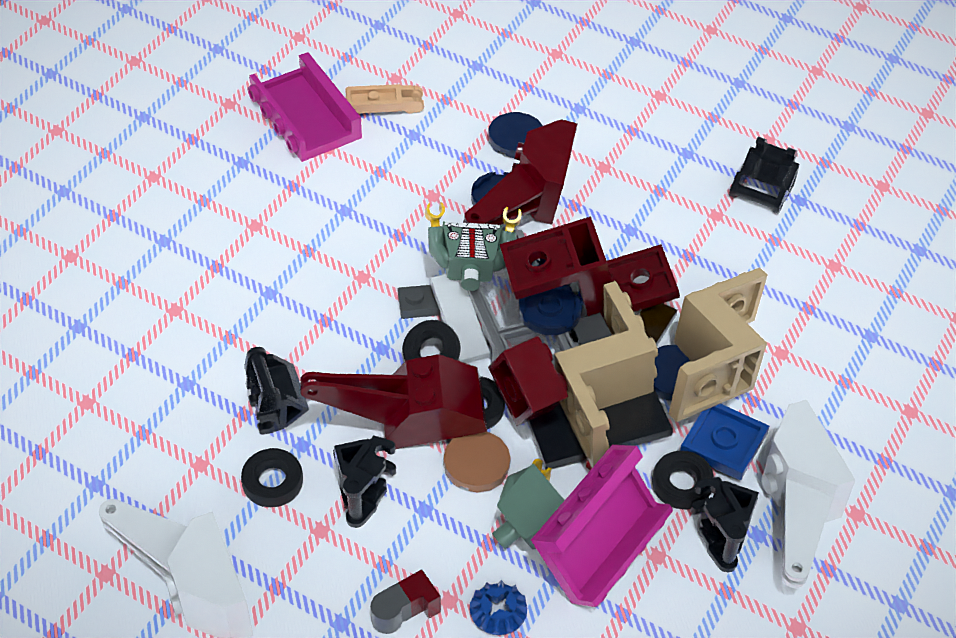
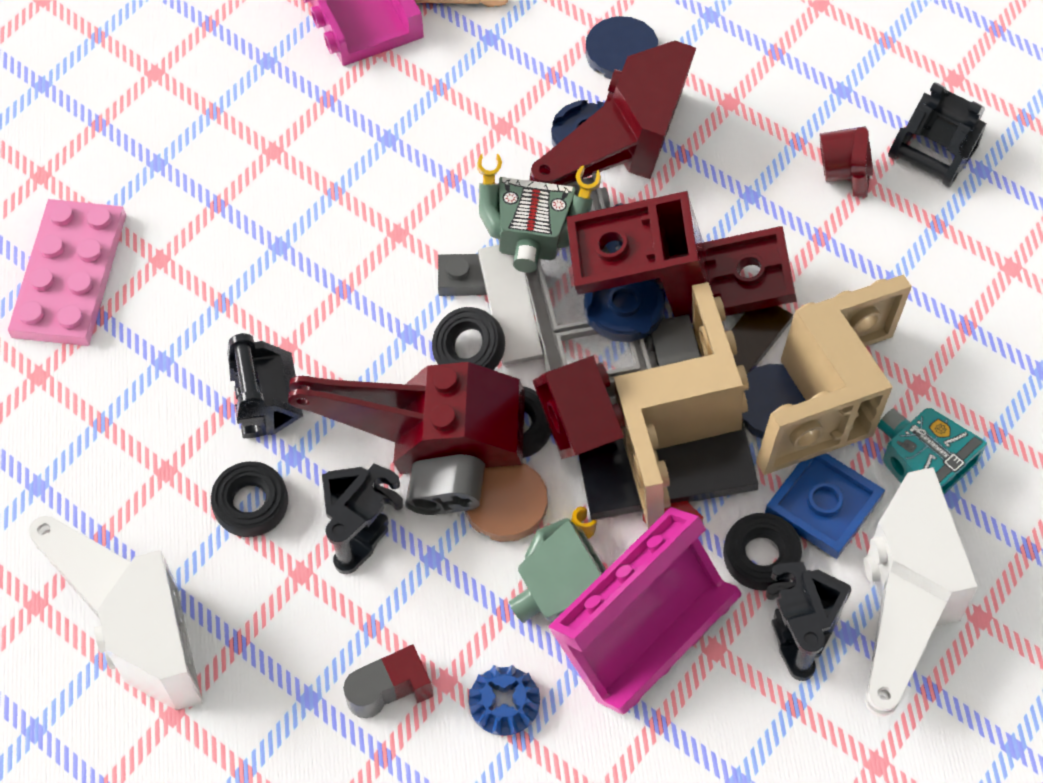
camera: 10 degrees right, 10 degrees up
none -> bright pink plate [7,199,126,346]
none -> dark grey beam [405,454,485,515]
none -> dark red piece [819,126,873,197]
none -> torso [877,408,987,495]

